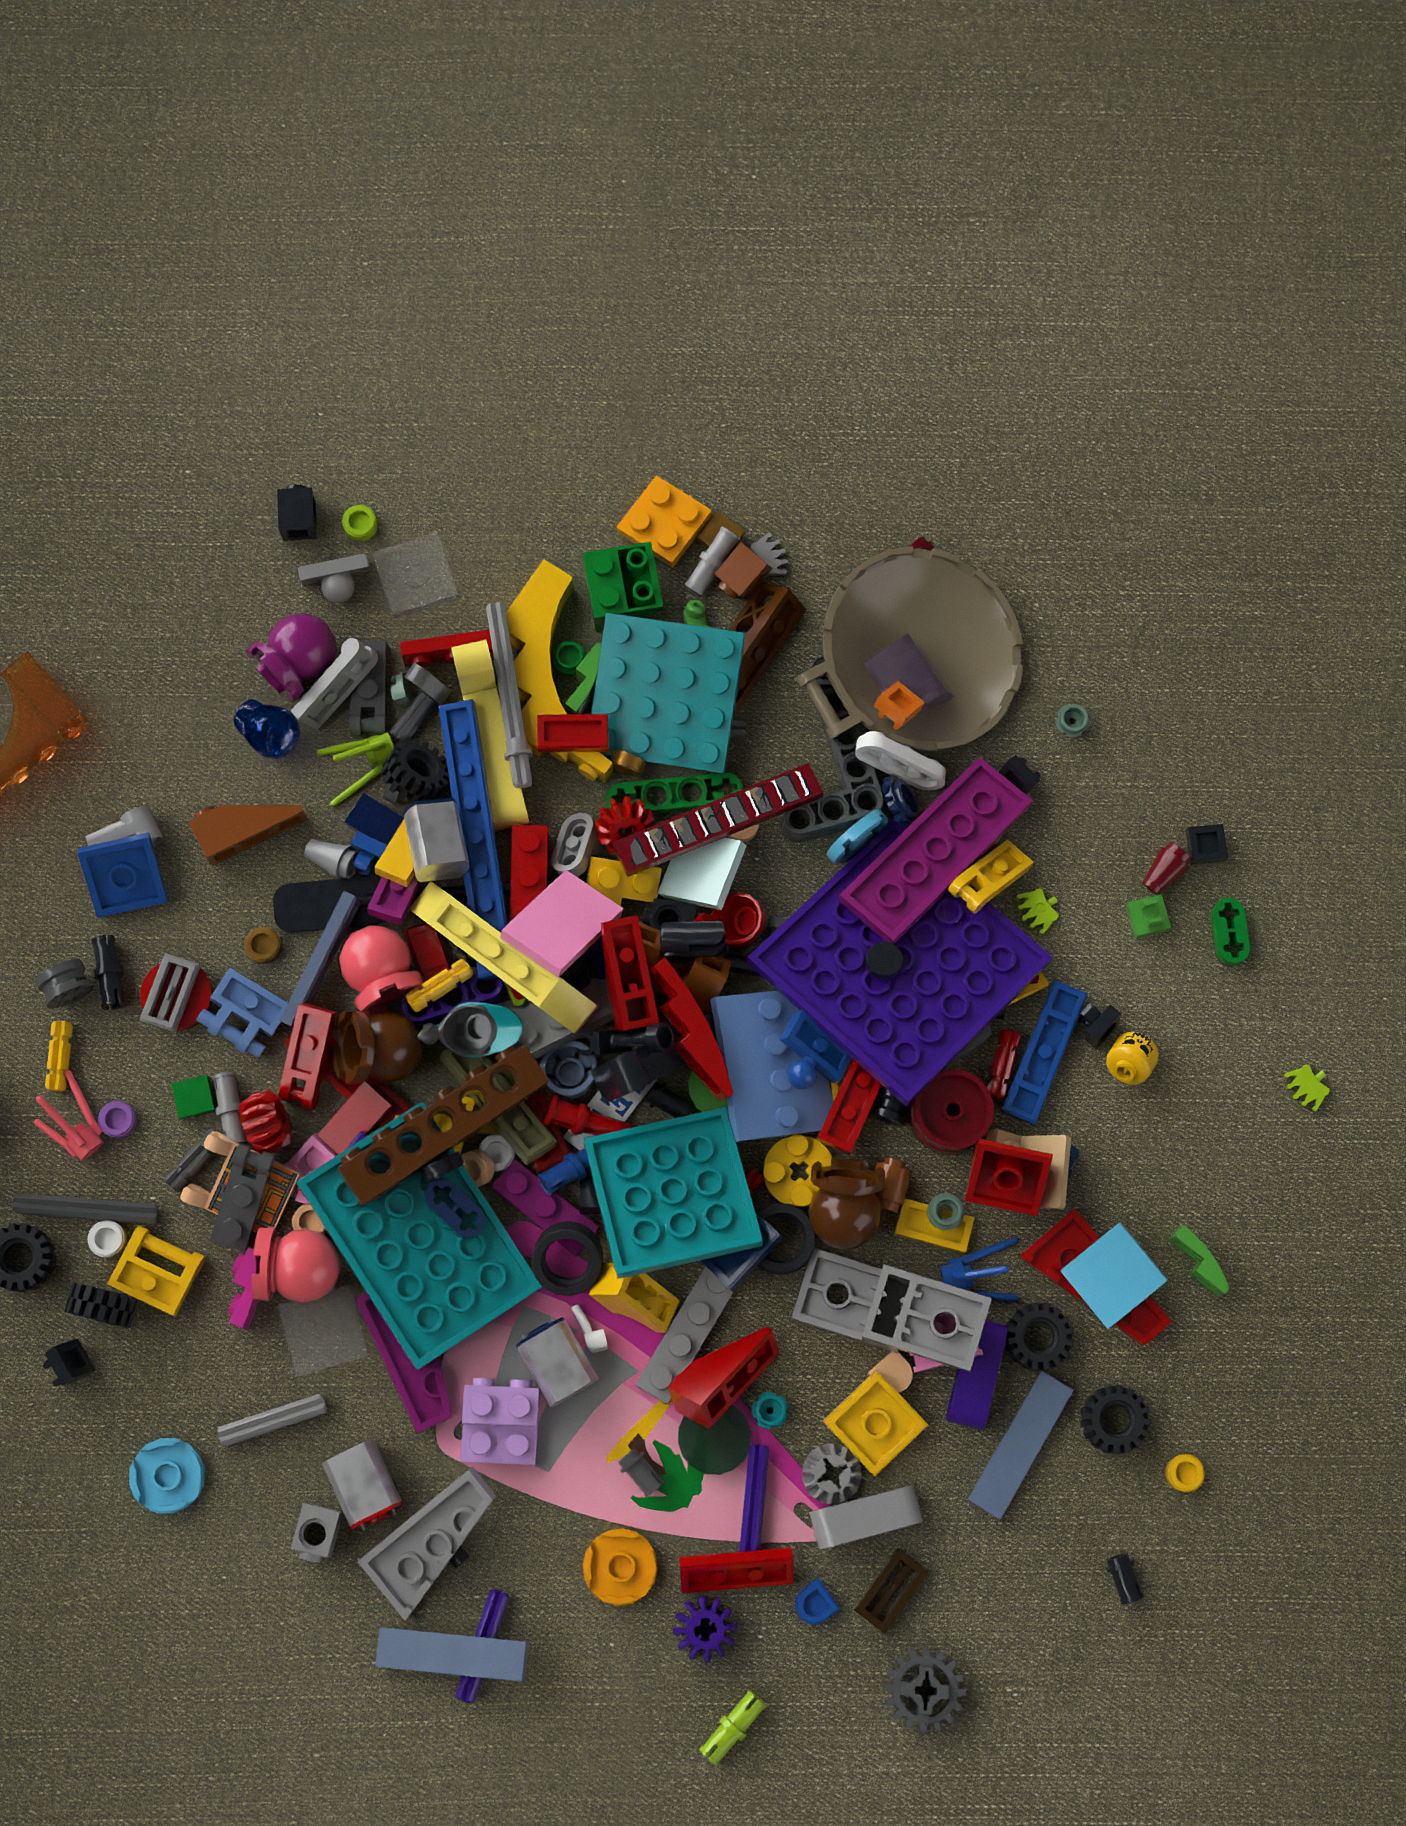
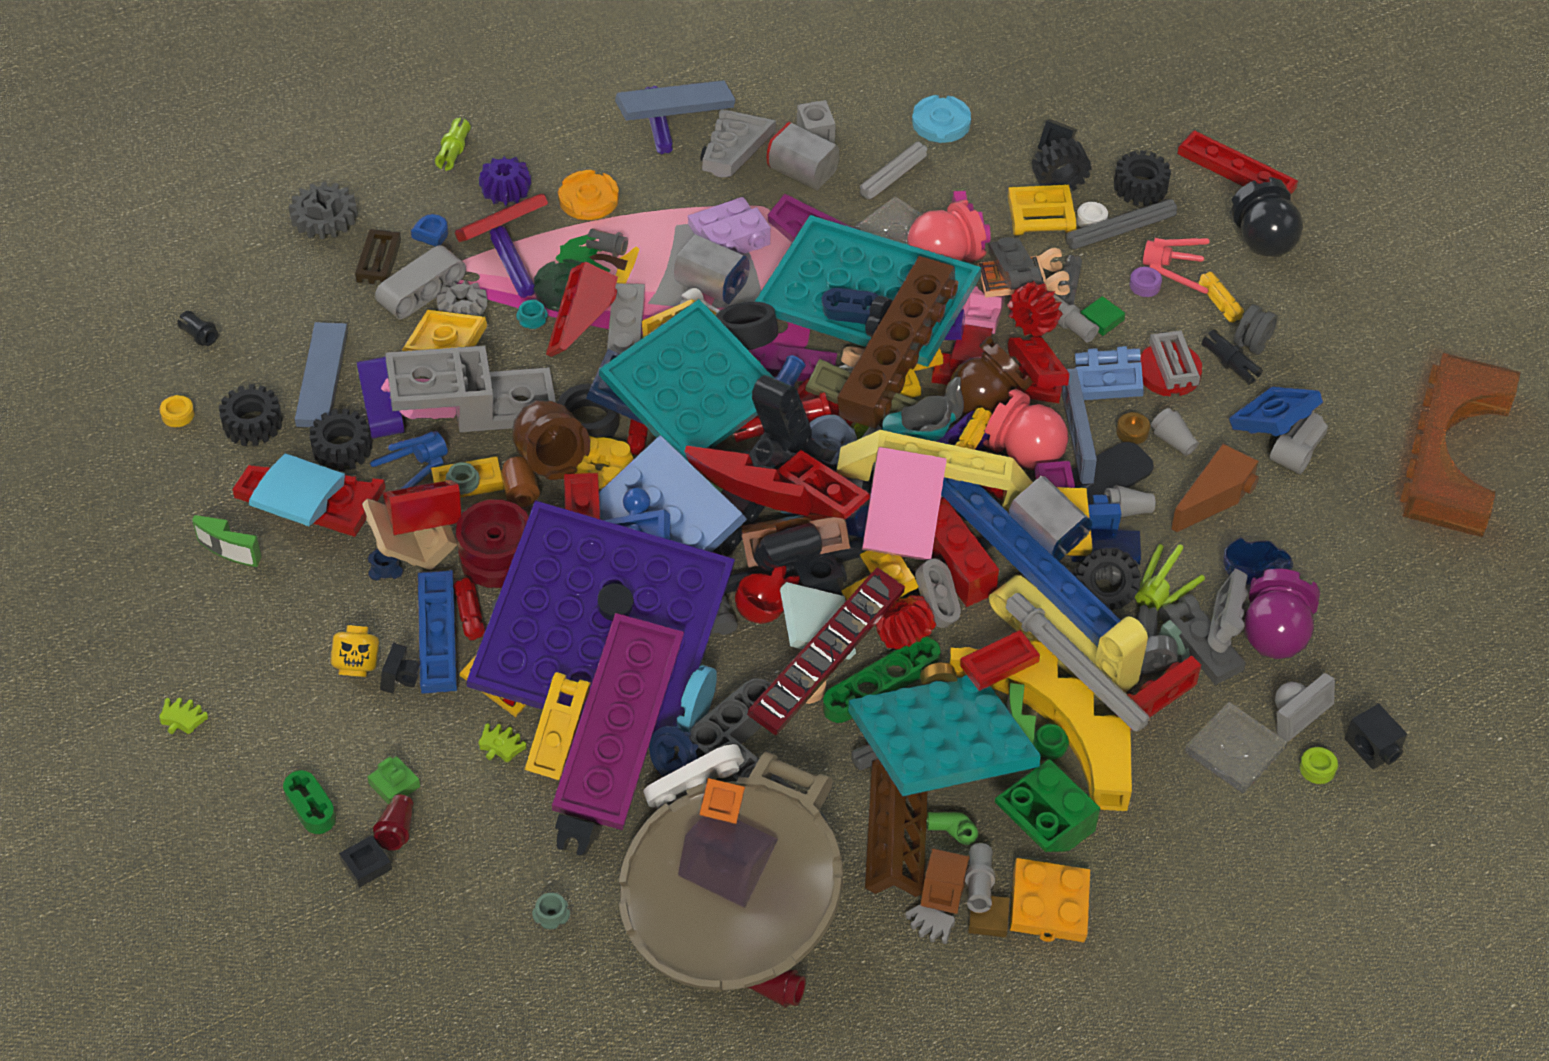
camera: 155 degrees right, 25 degrees down
none -> light grey cone [1151,408,1199,456]

